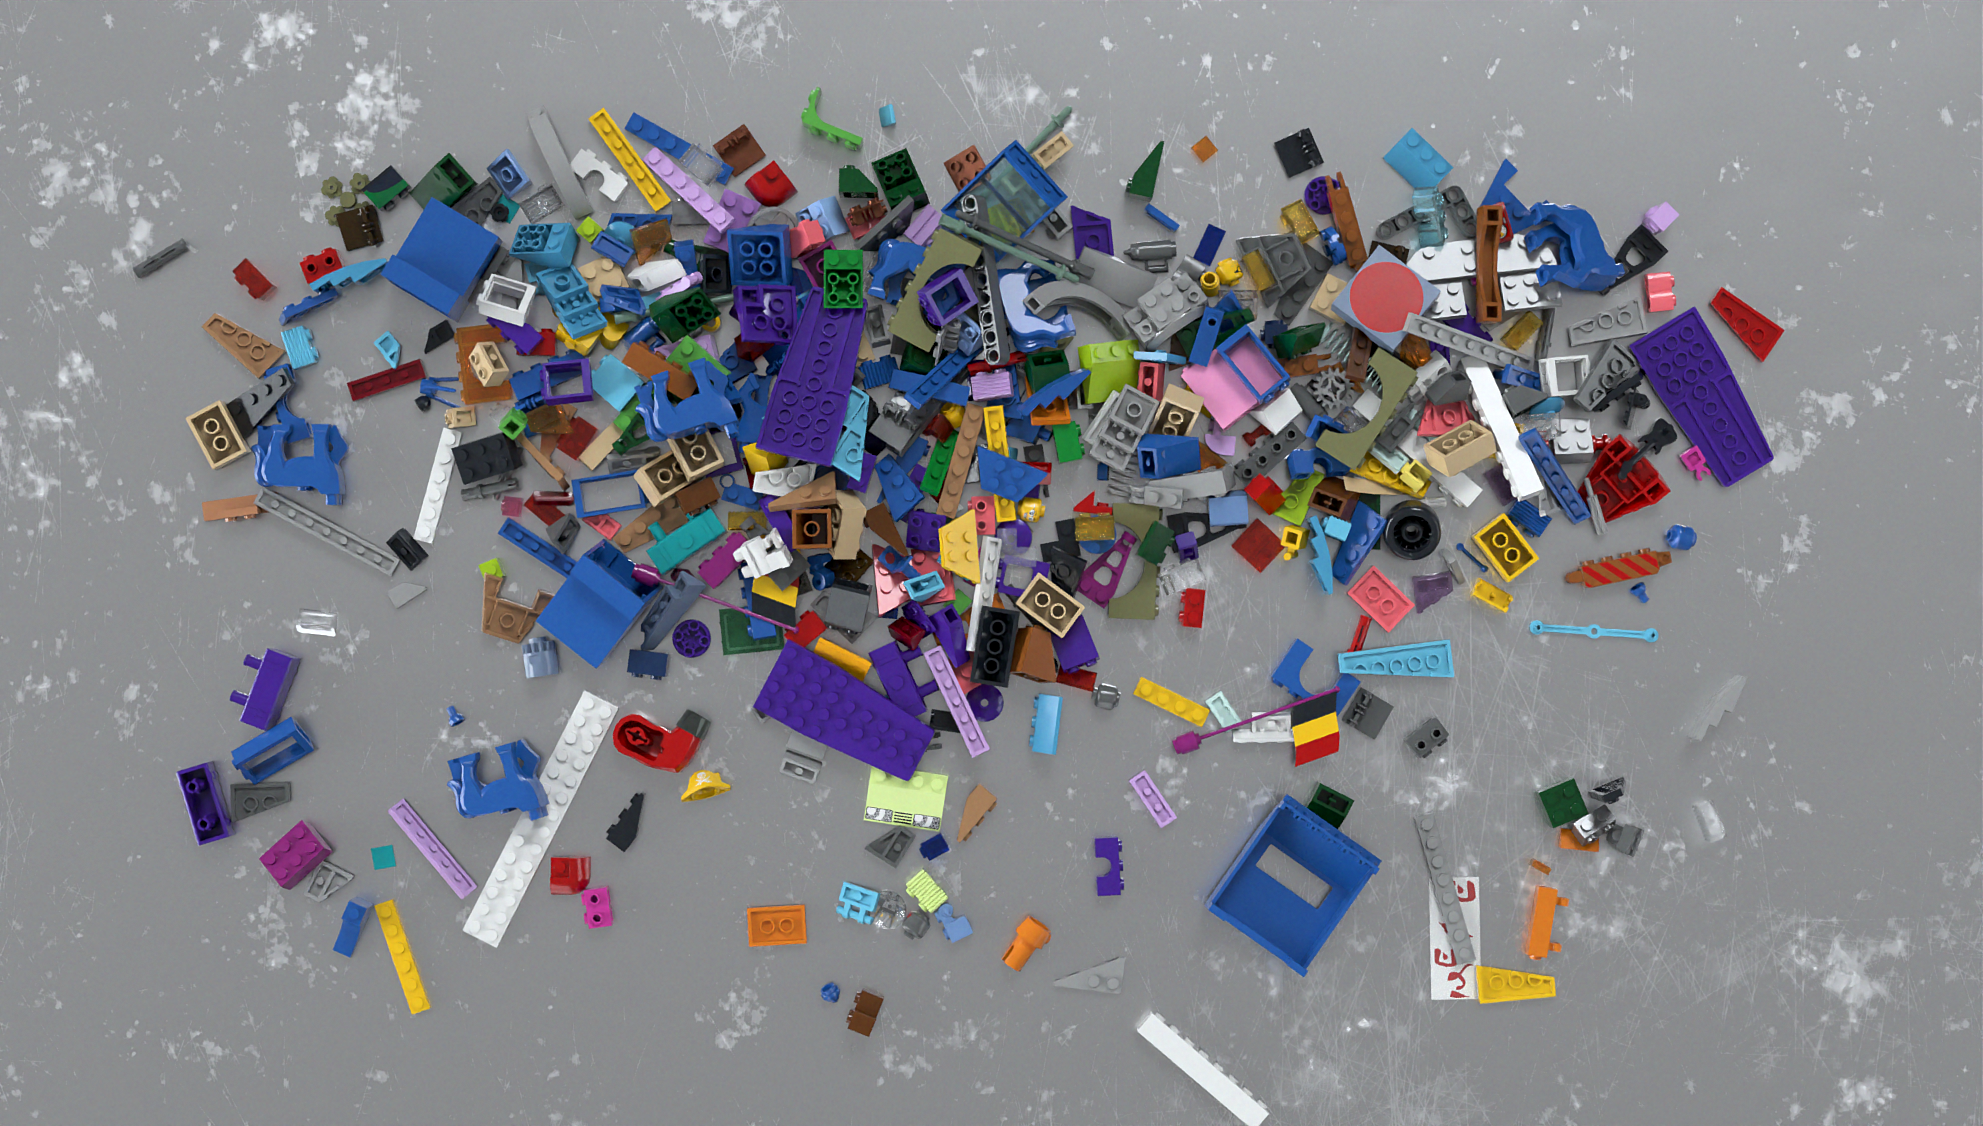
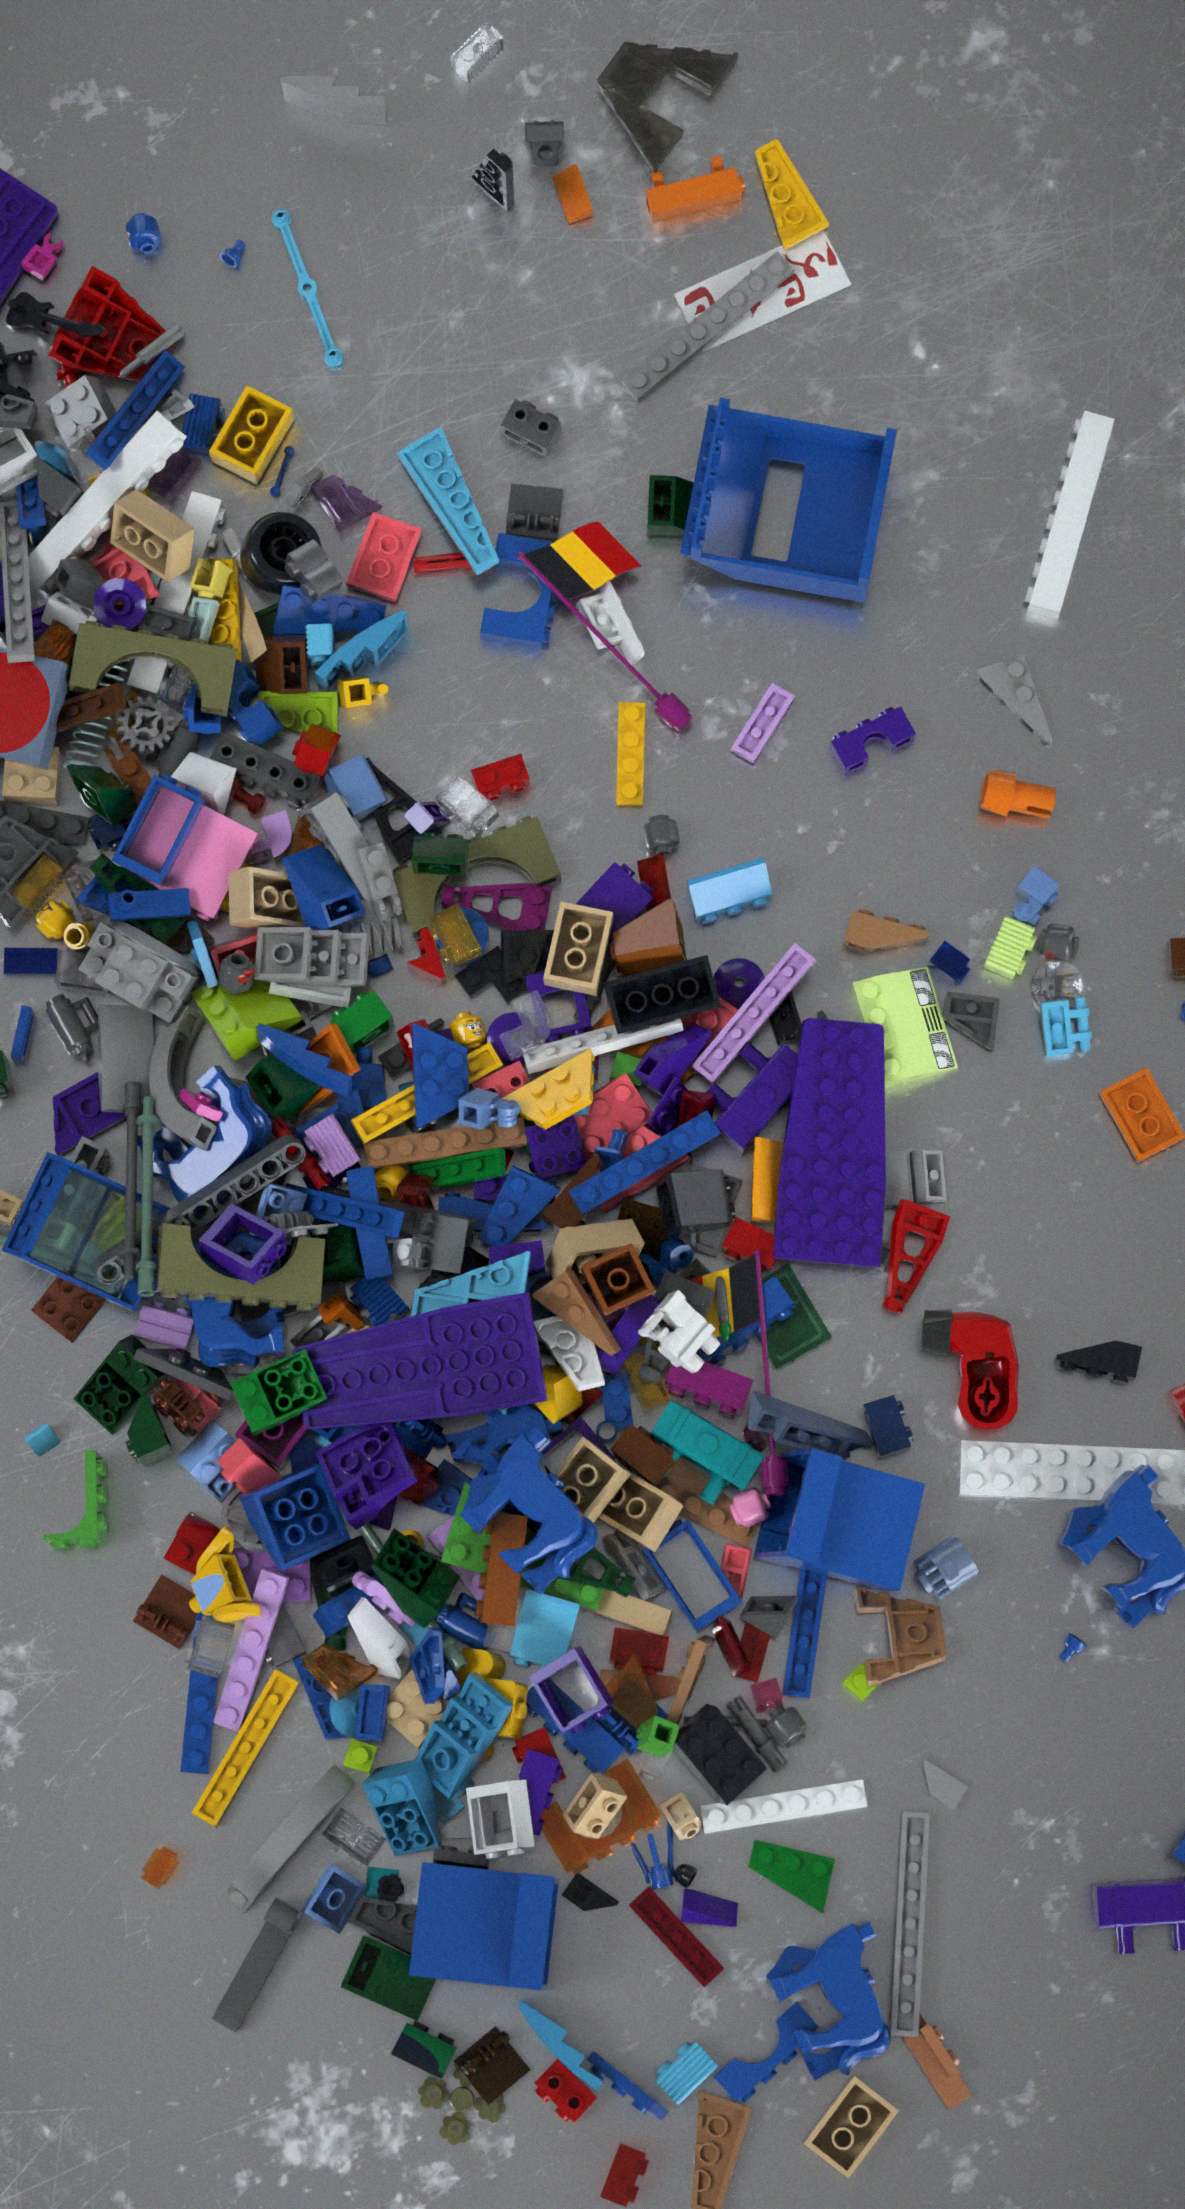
camera: 110 degrees left, 10 degrees down
wing [226,367,295,439] -> none
clear slope [296,609,338,636] -> none
medium azure slope [373,331,401,369] -> none
black slope [386,528,429,571] -> none
white arch [570,148,630,203] -> none
dark purple tile [672,619,711,658] -> none
yellow hat [681,770,731,802] -> none
medium azure slope [903,570,945,603] -> none
light aqua plate [1205,691,1241,733] -> none
clear red slope [1231,518,1286,574] -> none
yellow hinge [1470,578,1513,613] -> none
clear orange tile [1528,858,1551,875] -> none
dark green brick [1535,777,1589,828] -> none
dark orange hinge [1565,548,1672,588] -> none
flat silver brick [1572,804,1616,846] -> none
none -> dark purple dish [93,578,146,630]
none -> clear orange brick [140,1846,179,1889]
none -> dark pink plate [179,1088,223,1122]
none -> yellow torso [189,1525,262,1623]
none -> dark grey beam [212,1898,303,2033]
none -> dark grey head [219,953,255,994]
none -> flat silver brick [284,539,343,603]
none -> orange bracket [318,1291,365,1330]
none -> medium blue brick [459,1088,520,1130]
none -> blue plate [568,1111,721,1215]
none -> clear smoke wing [597,42,739,173]
none -> dark purple slope [681,1889,738,1927]
none -> dark grey piece [715,1276,731,1342]
none -> bright pink head [730,1487,772,1528]
none -> green wing [748,1840,835,1914]
none -> dark grey head [766,1705,807,1748]
none -> red plate [882,1199,950,1313]

